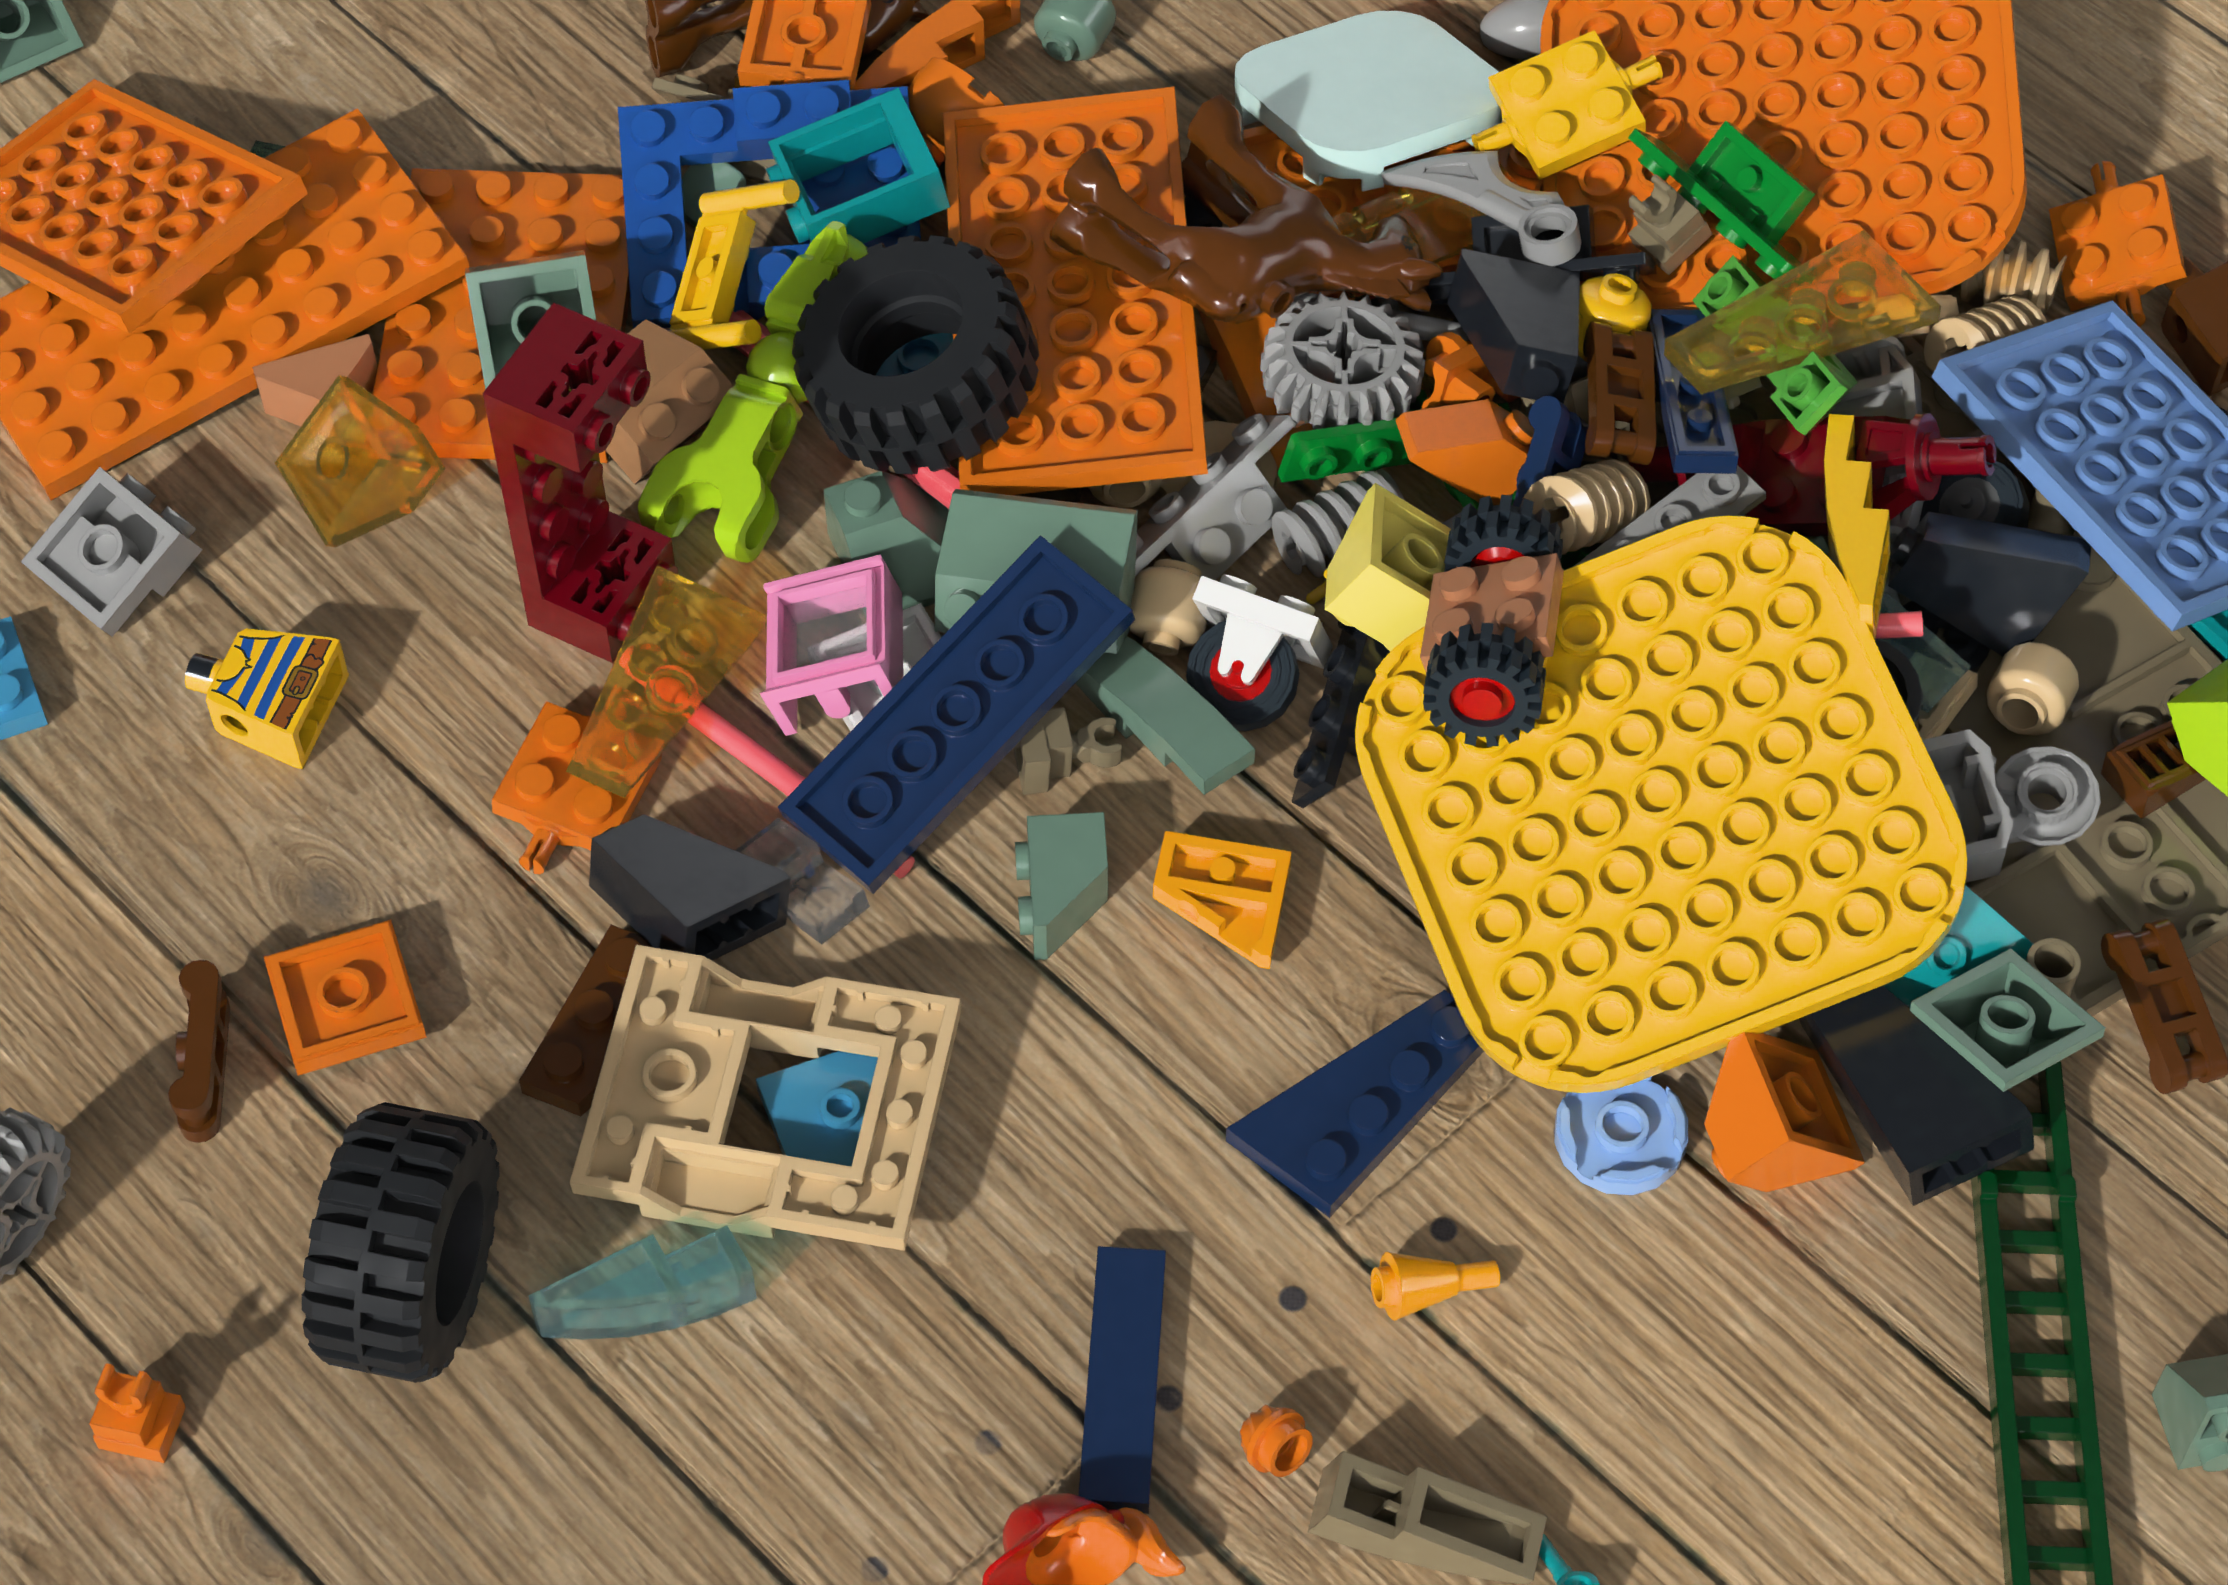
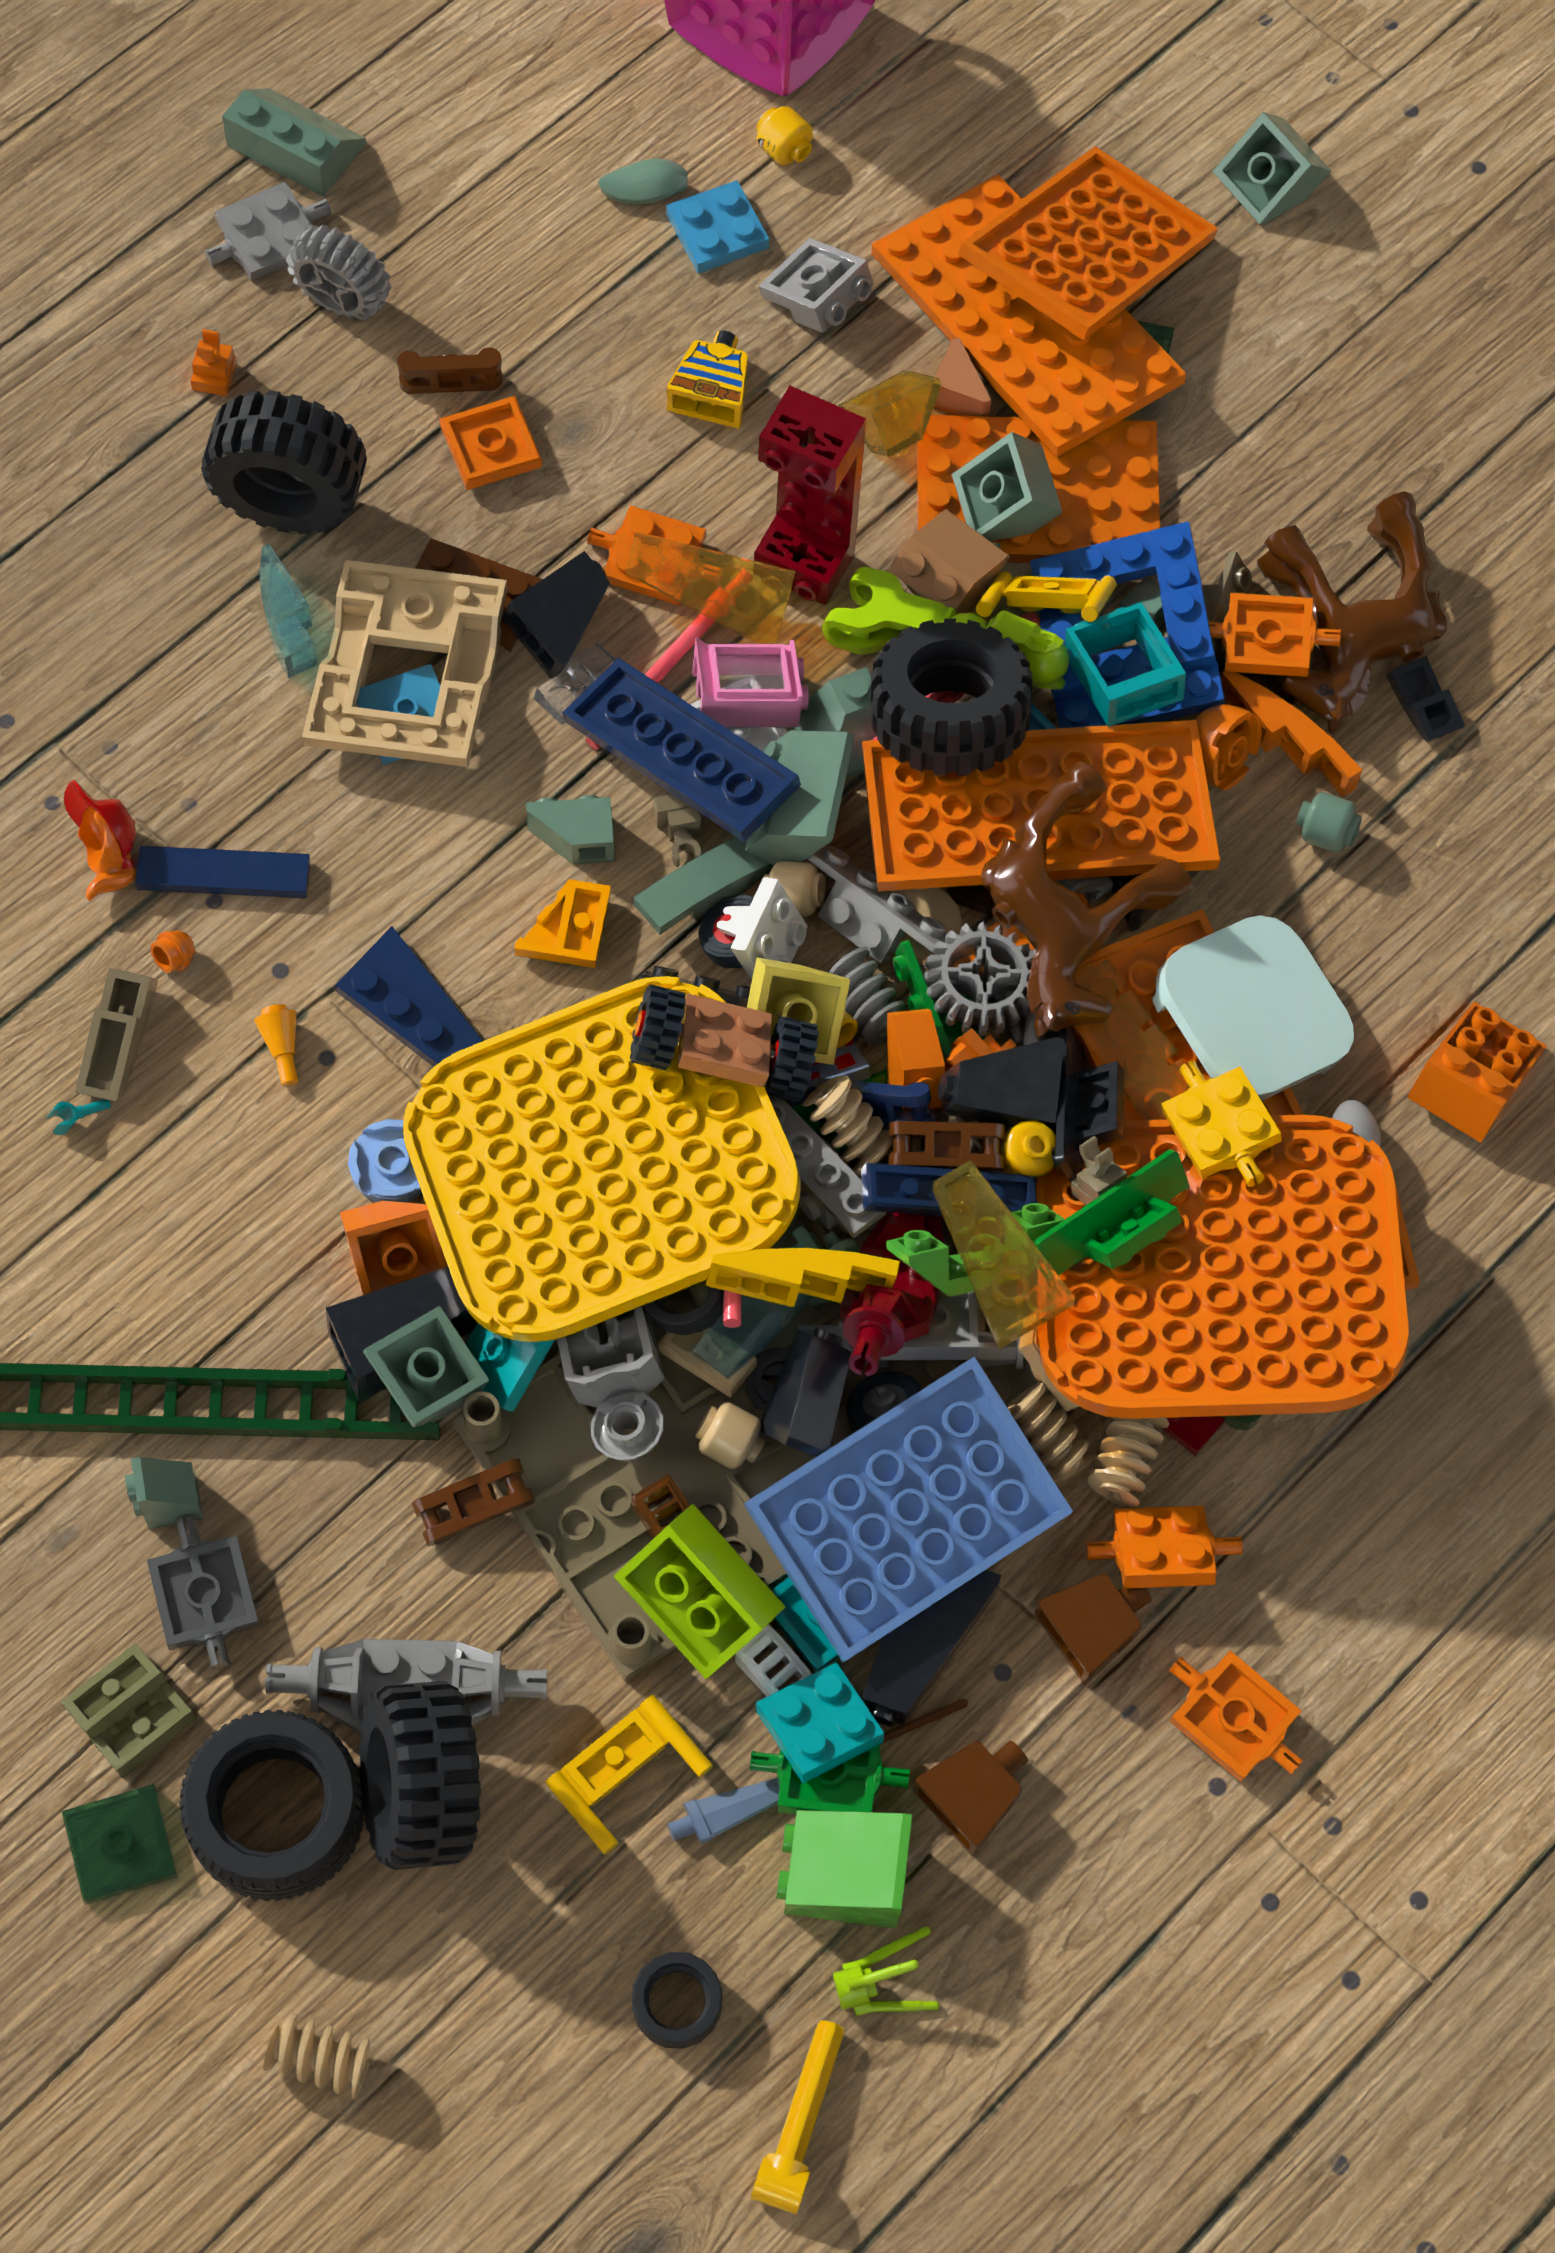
camera: 85 degrees right, 10 degrees up
light grey piece [1381,151,1582,267] -> none

